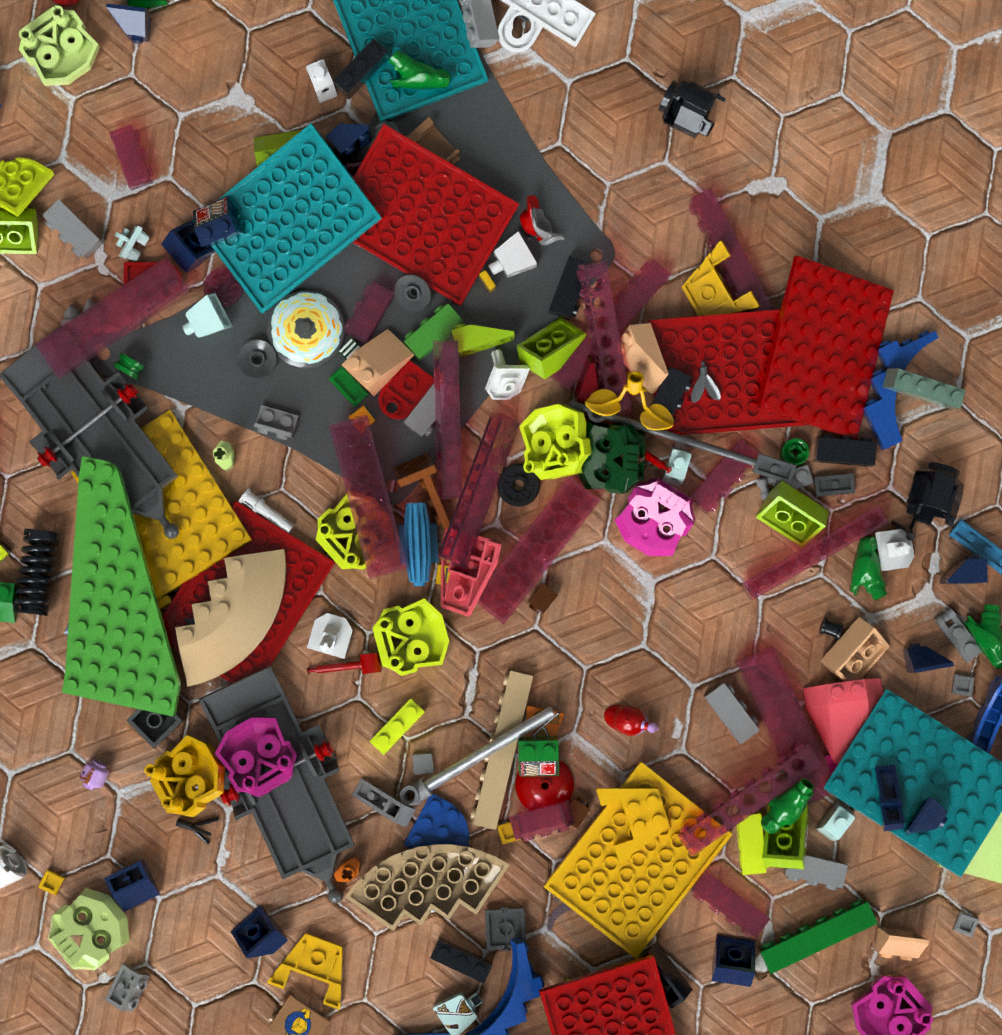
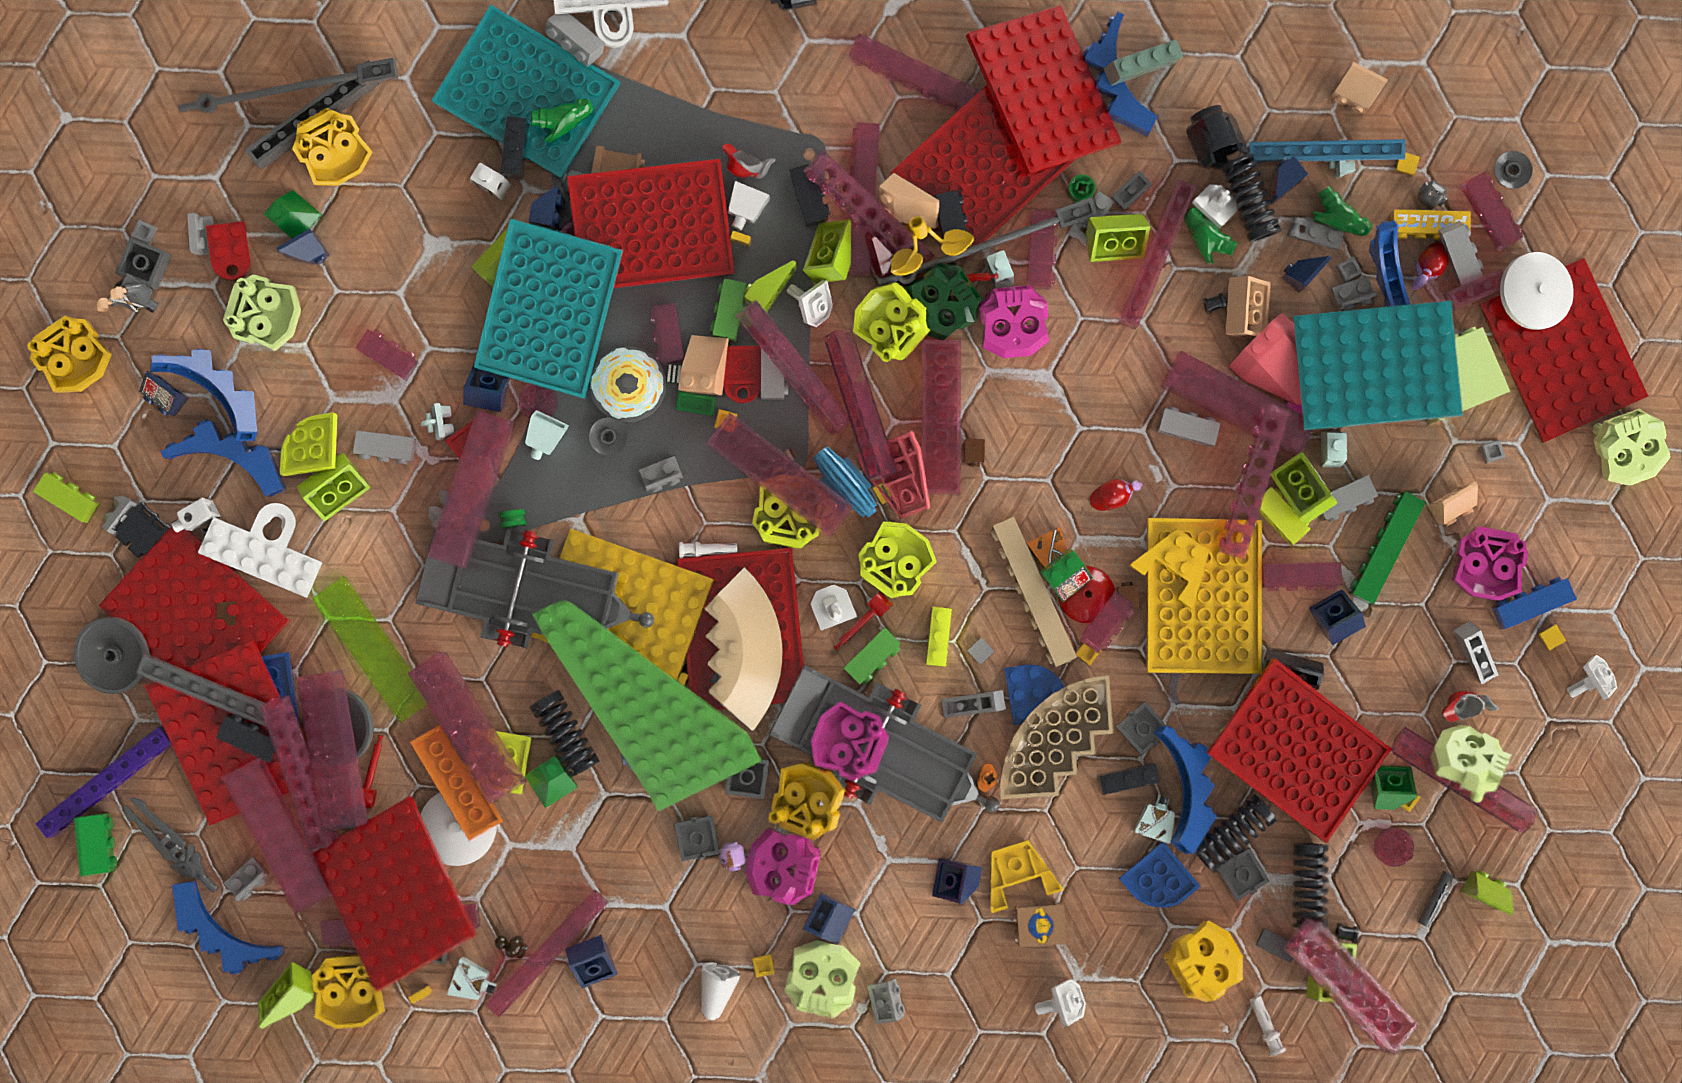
camera: 30 degrees left, 0 degrees up
black plant [176,817,219,844] -> none
dark blue slope [193,196,243,247] -> none
yellowish green piece [213,441,235,471] -> none
dark orange piece [392,453,451,530] -> none
dark grey dish [394,274,431,312] -> none
flat silver piece [400,706,556,806] -> none
black wheel [497,464,540,507] -> none
yellow wing [682,241,760,316] -> none
dark grey piece [691,361,721,403] -> none
green animal [761,778,814,834] -> none
black brick [814,434,877,467] -> none
dark blue slope [875,764,905,831] -> none
black plant [891,514,918,540] -> none
dark blue slope [903,797,948,835] -> none
none -> dark grey plate [674,815,719,861]
none -> dark pink brick [745,828,821,905]
none -> bright green brick [844,628,901,685]
none -> black piece [1221,154,1282,243]
none -> light grey bracket [1331,276,1378,311]

